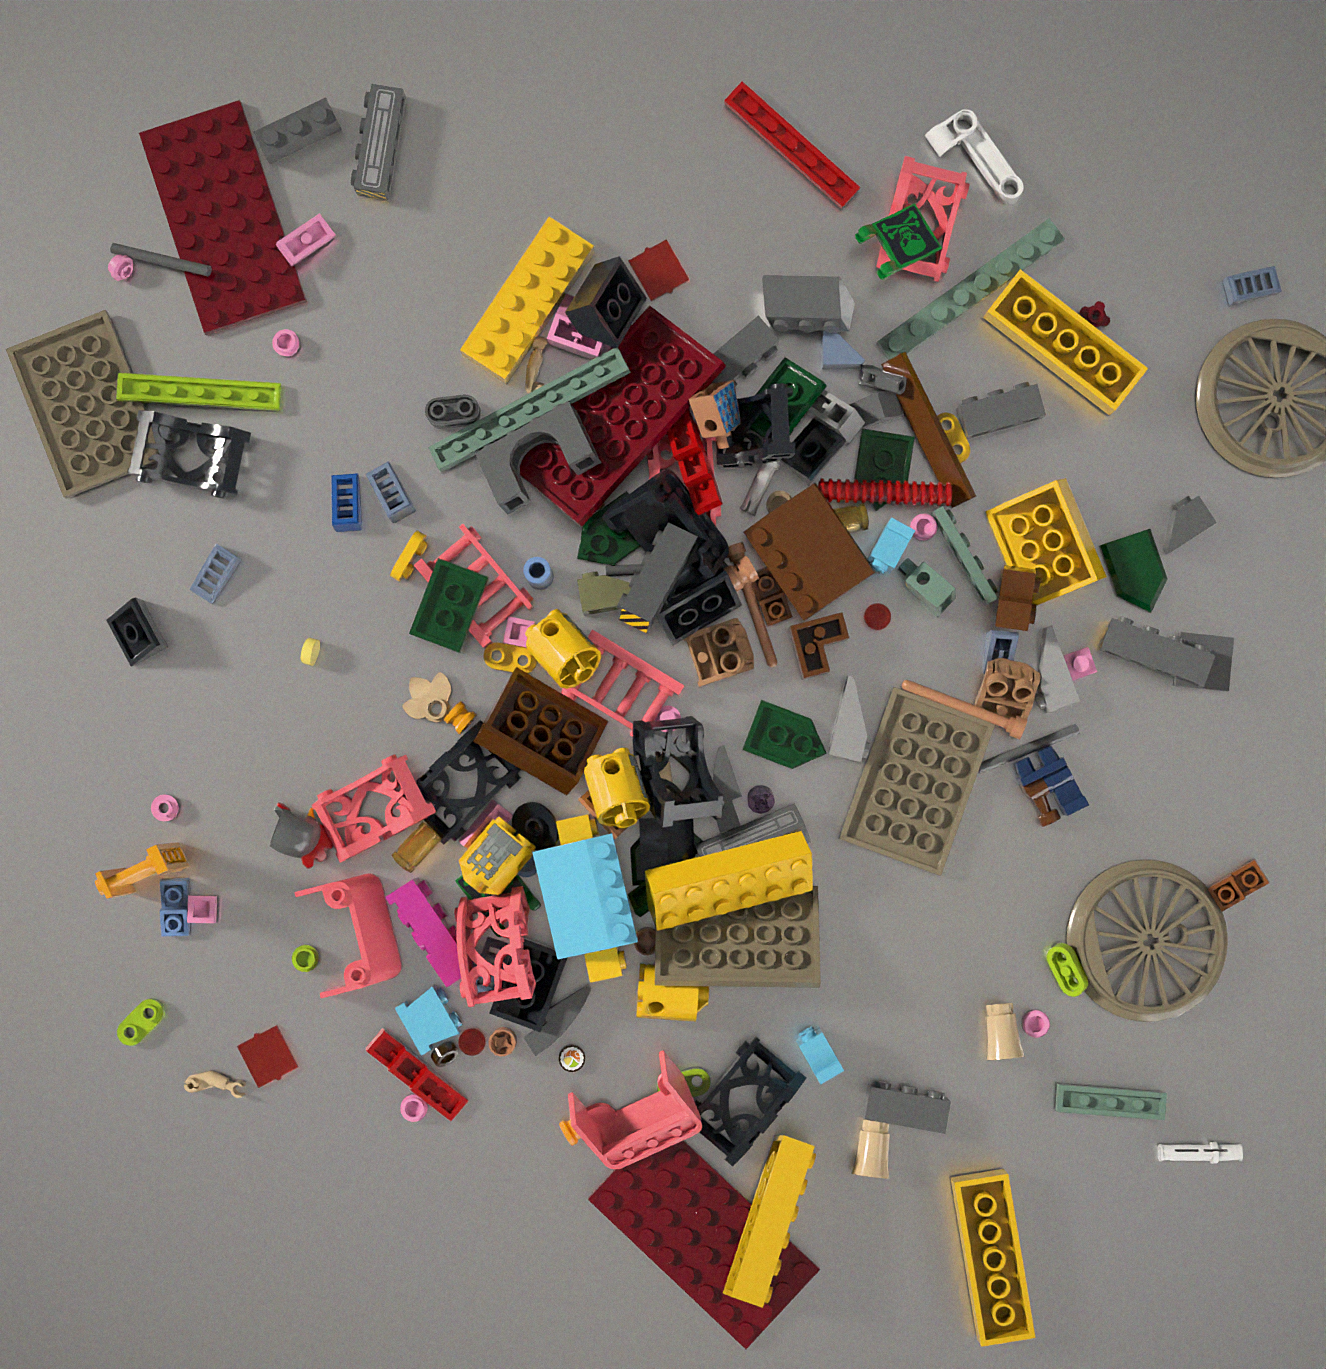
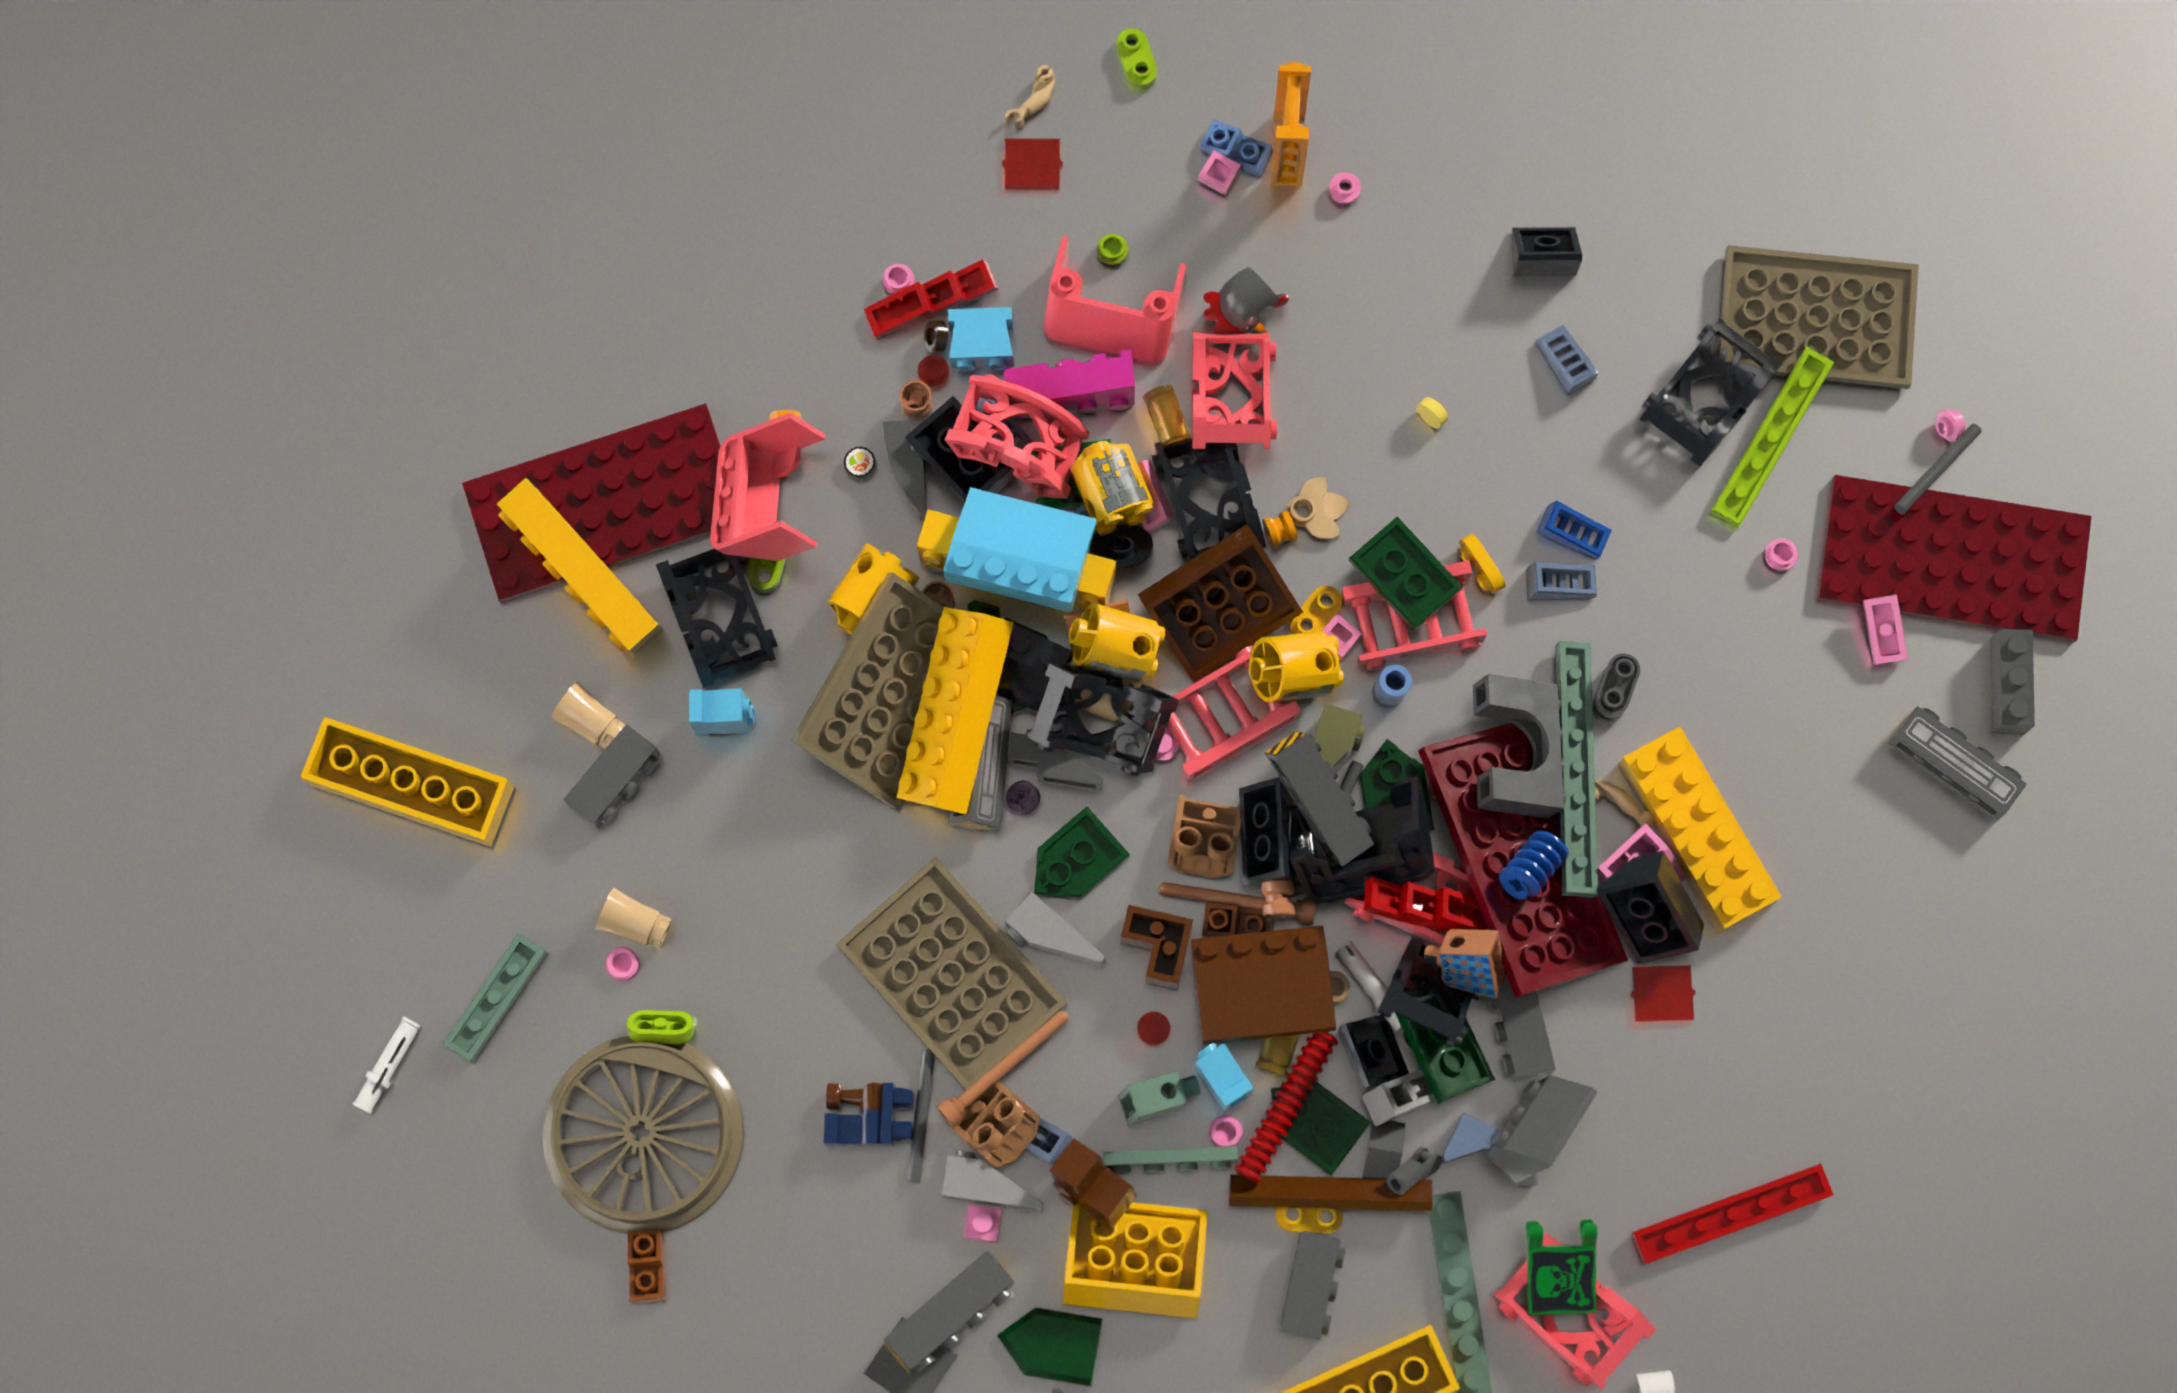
camera: 120 degrees right, 10 degrees down
none -> blue piece [1499,830,1569,900]

